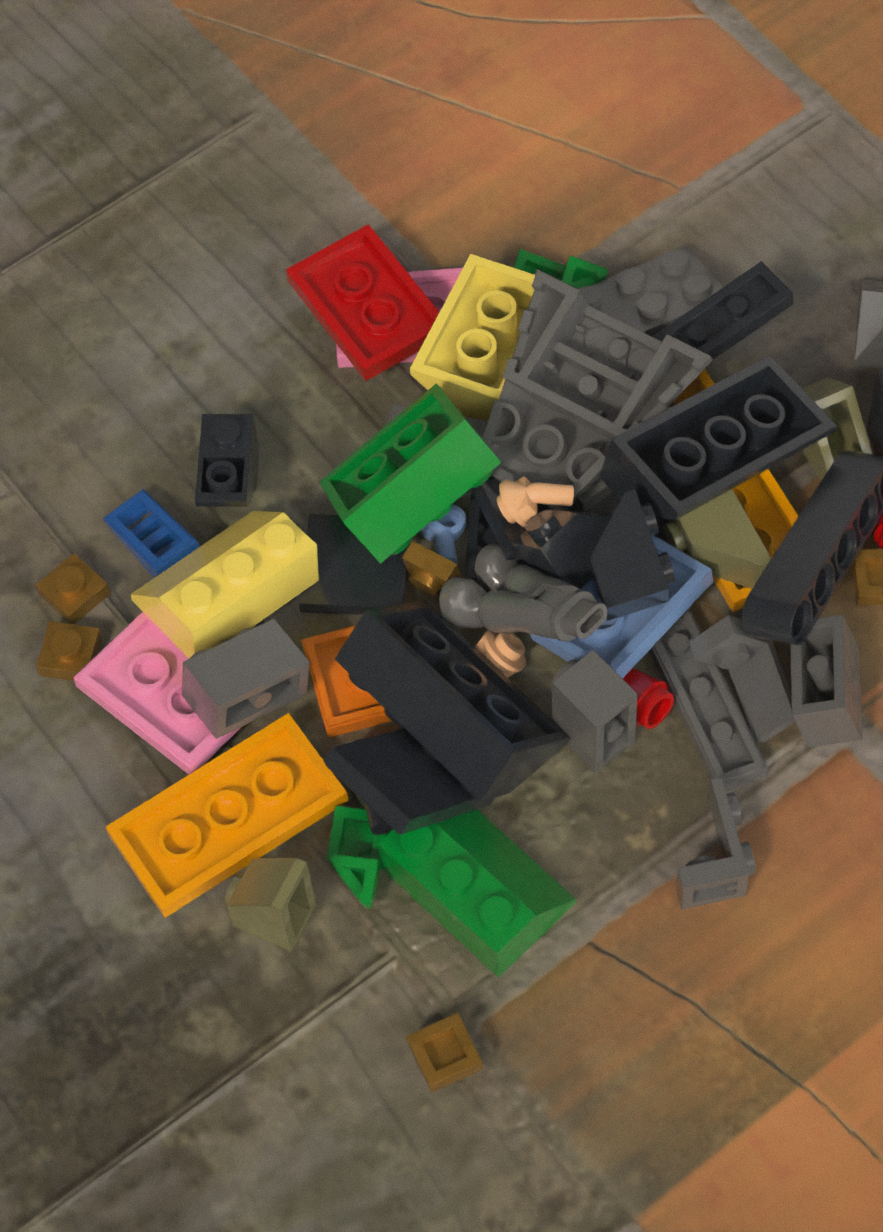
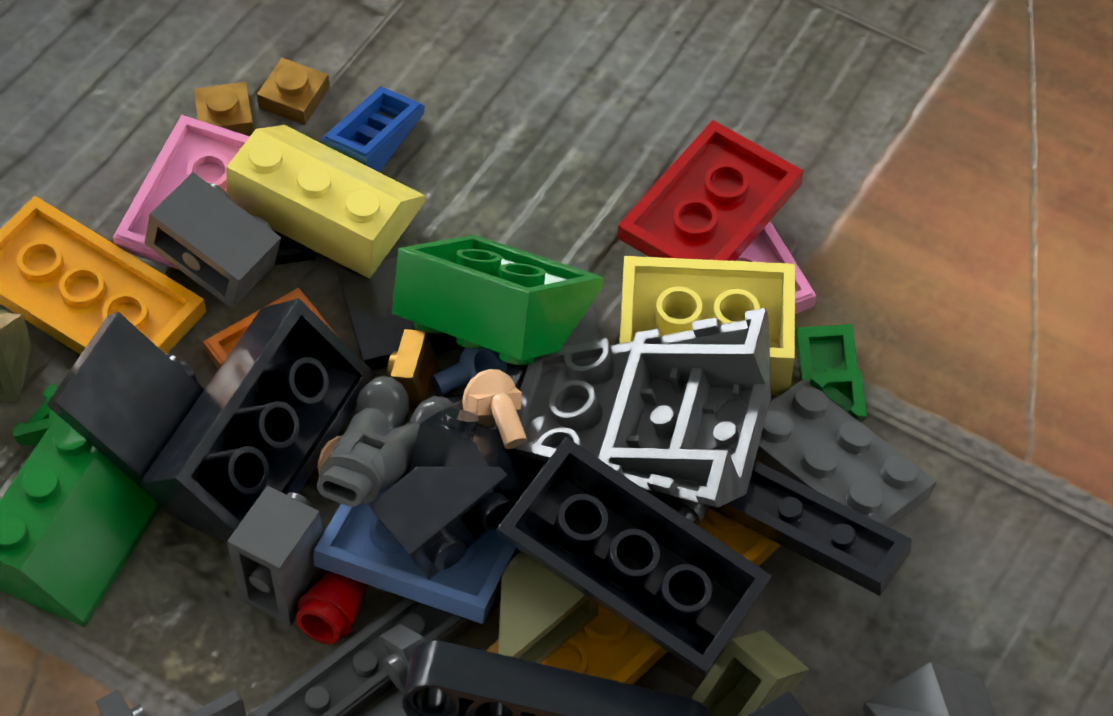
camera: 65 degrees right, 5 degrees down
black slope [195,414,259,507] -> none

